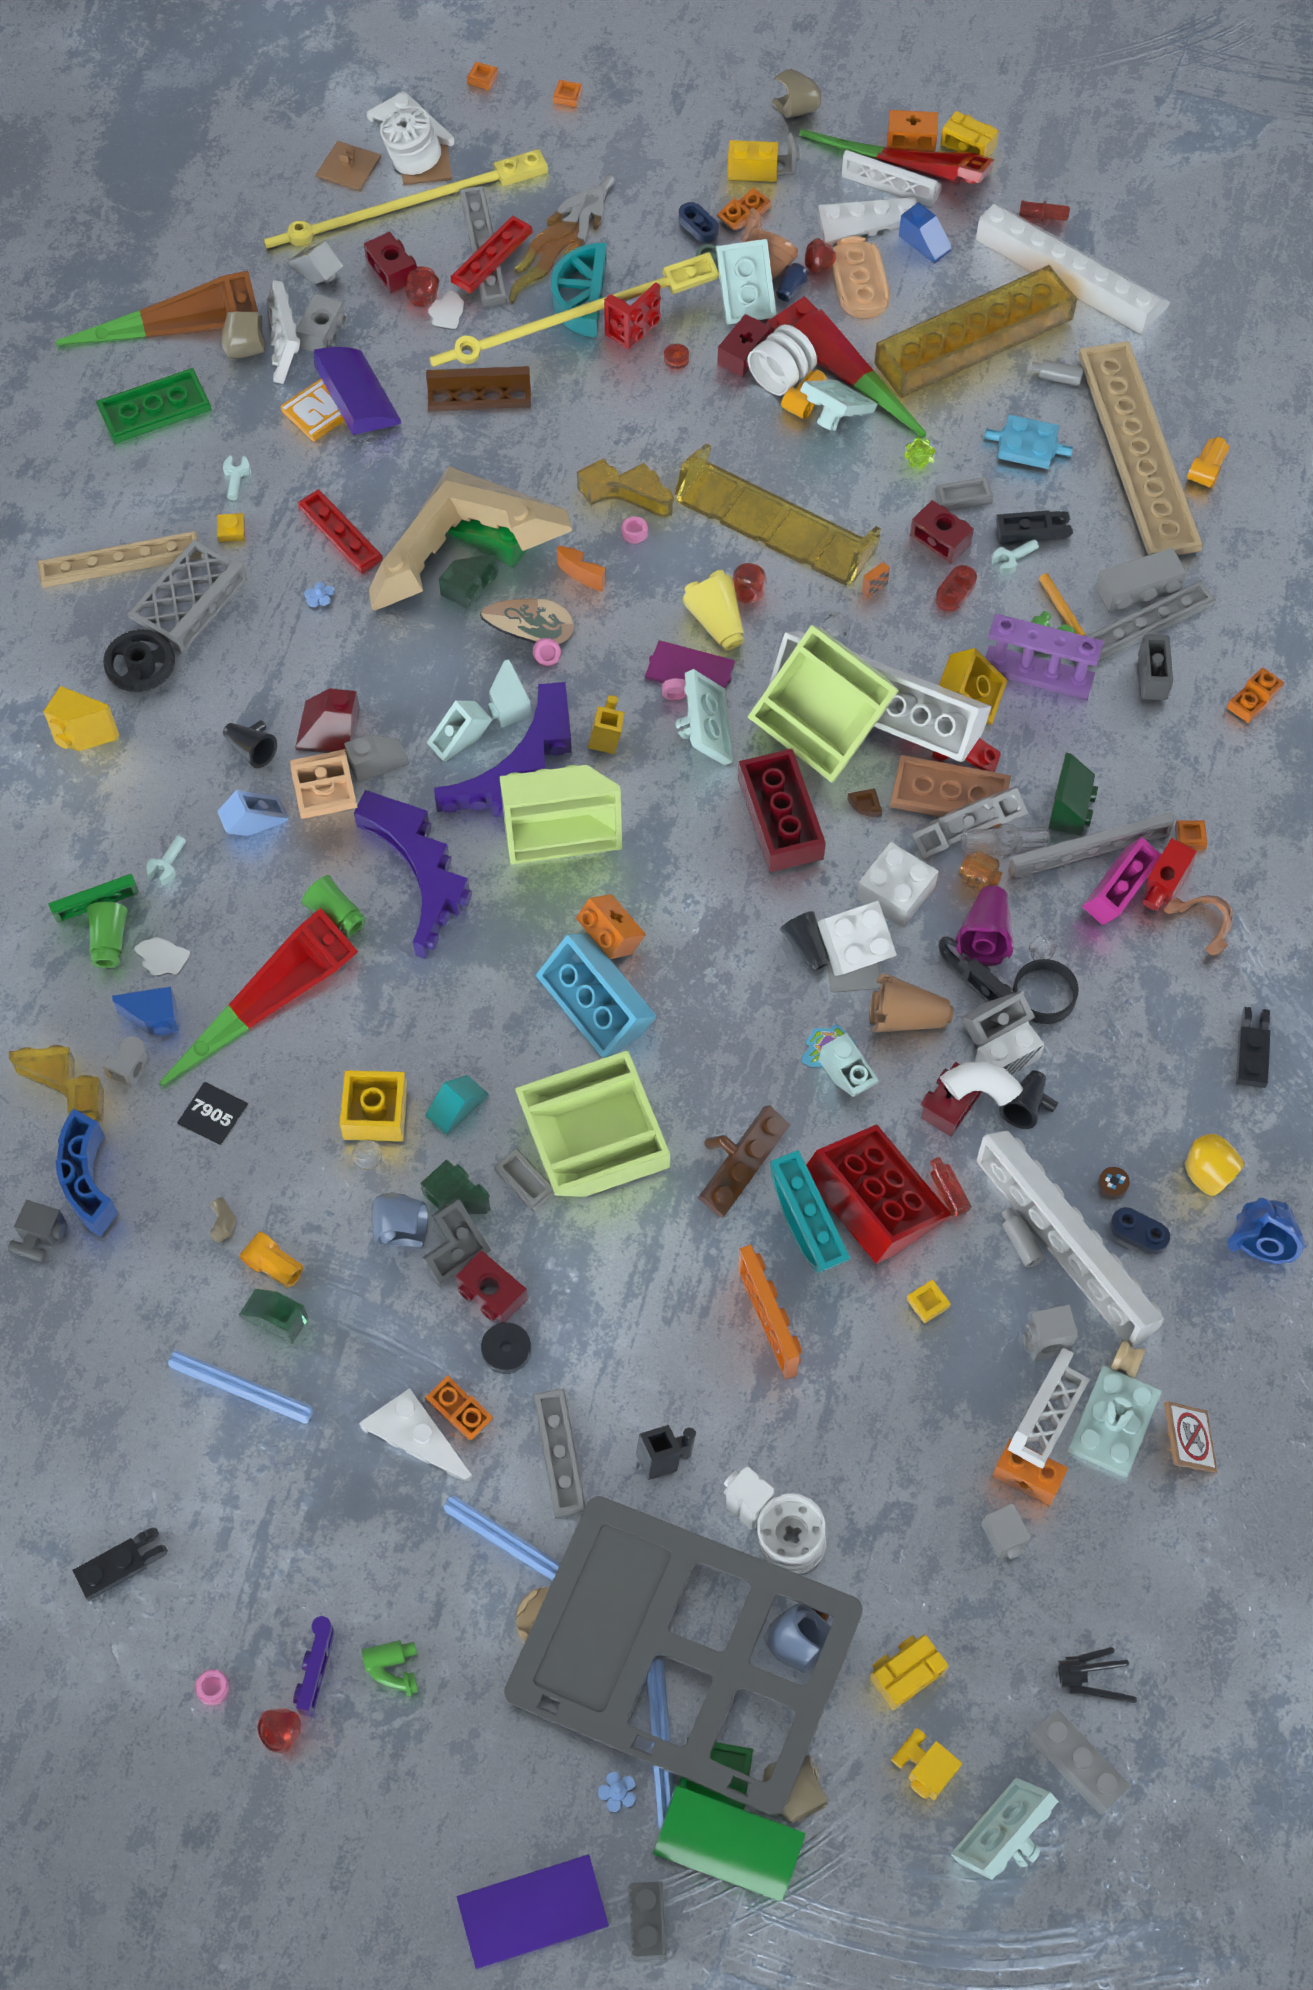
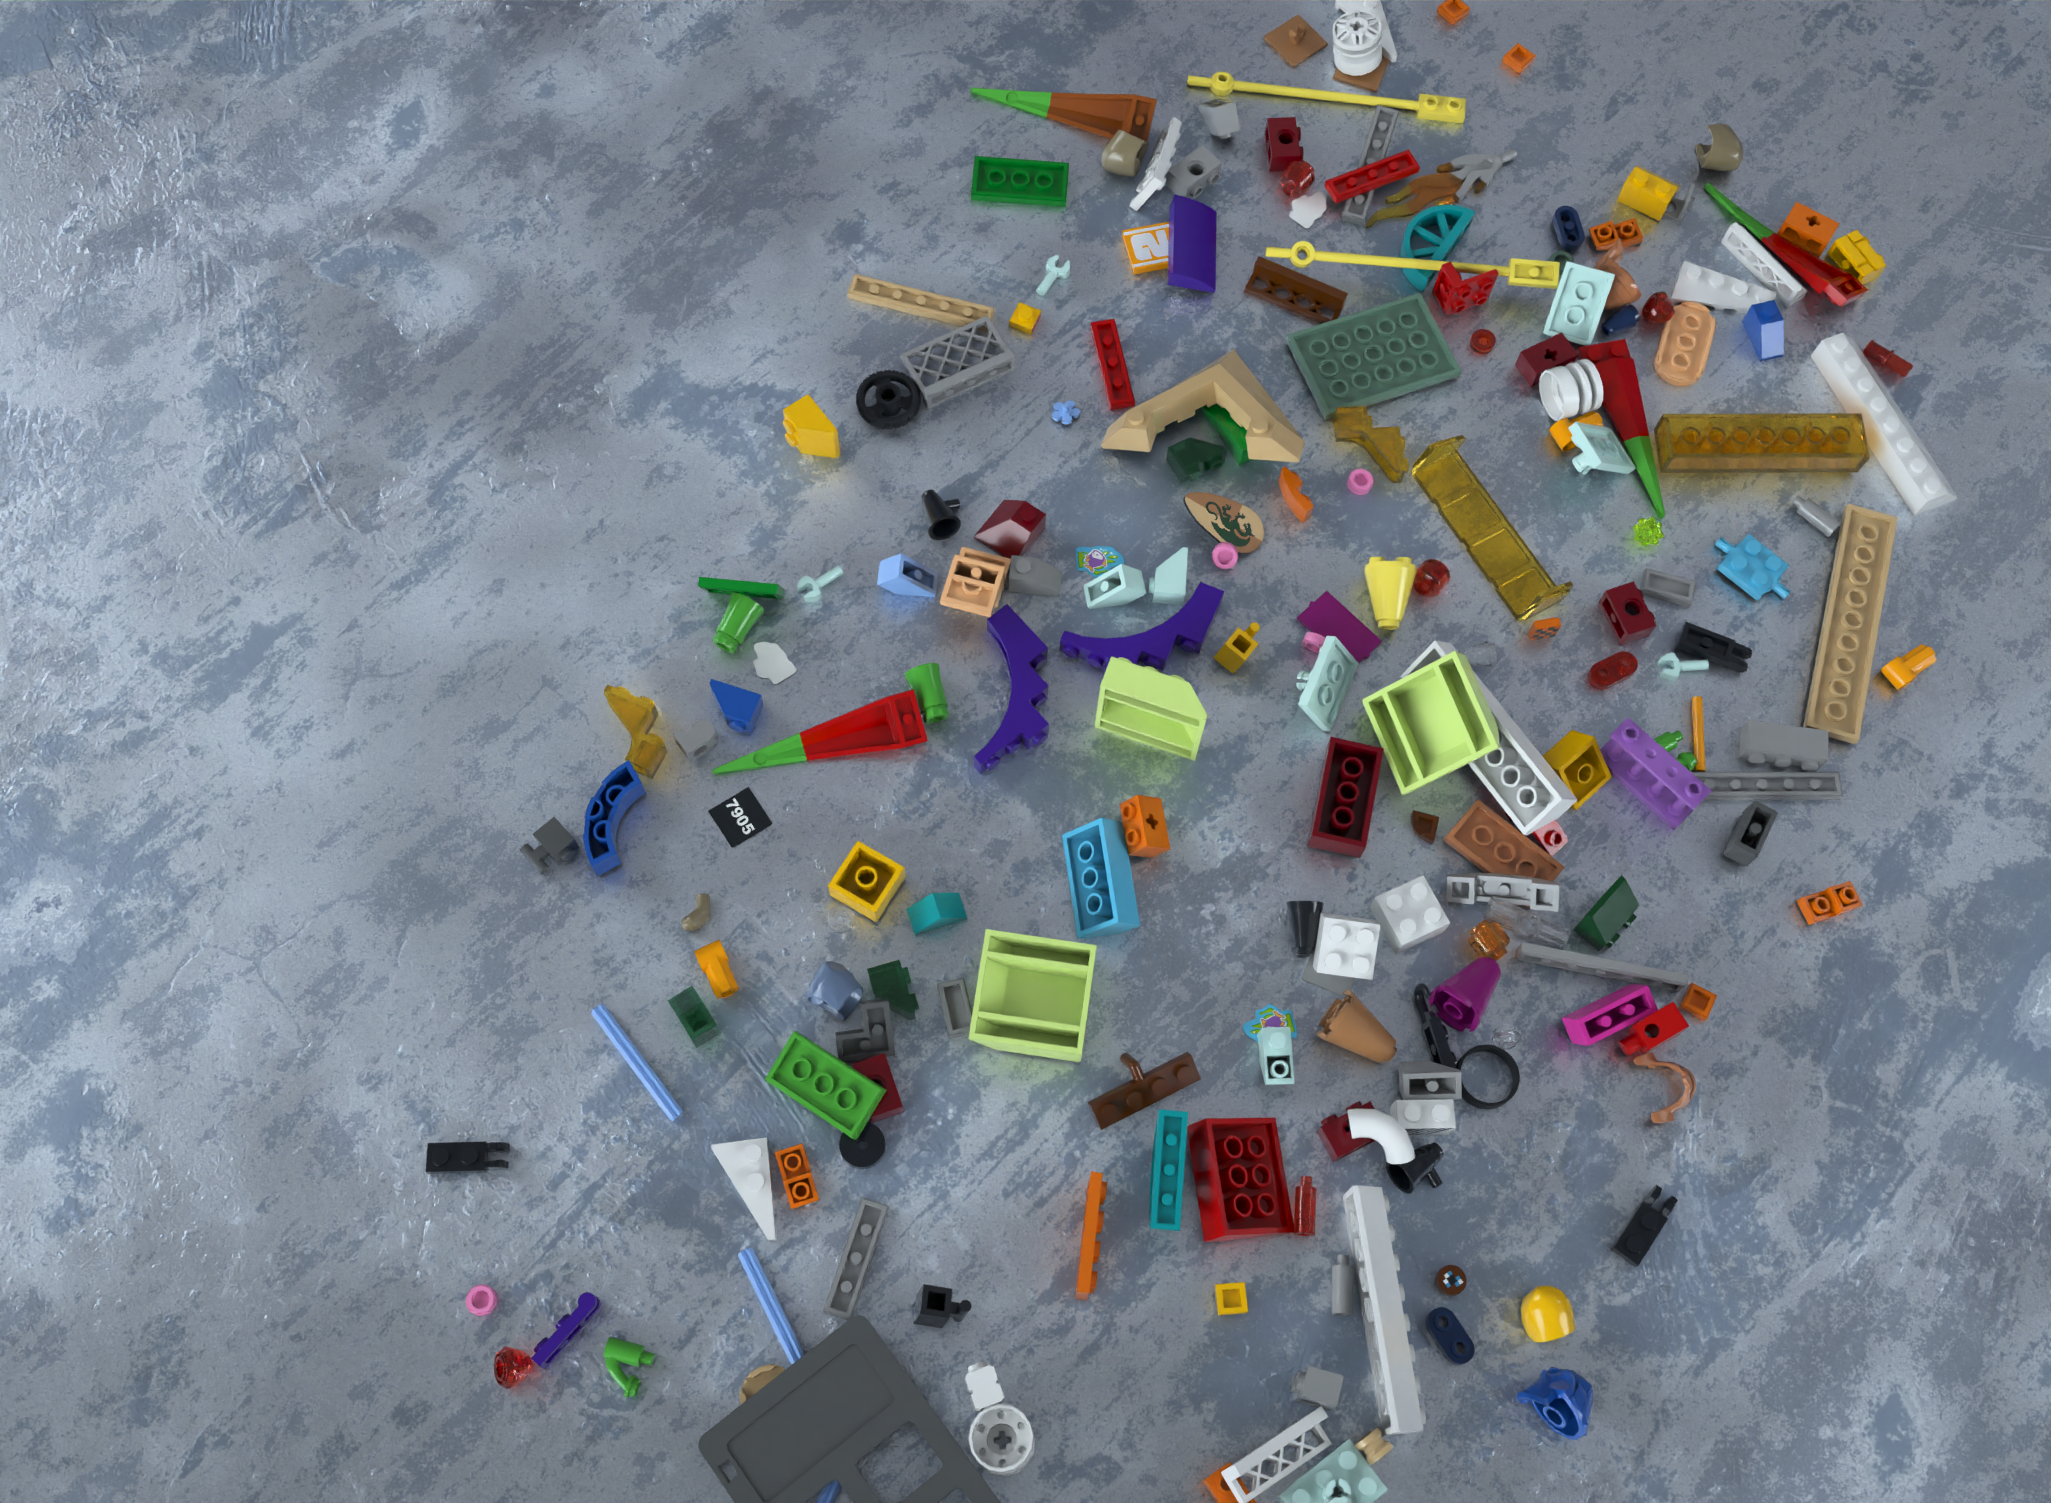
camera: 25 degrees right, 5 degrees up
none -> bright green tile [765,1030,886,1140]
none -> sticker [1075,546,1125,578]
none -> sand green plate [1286,293,1462,420]

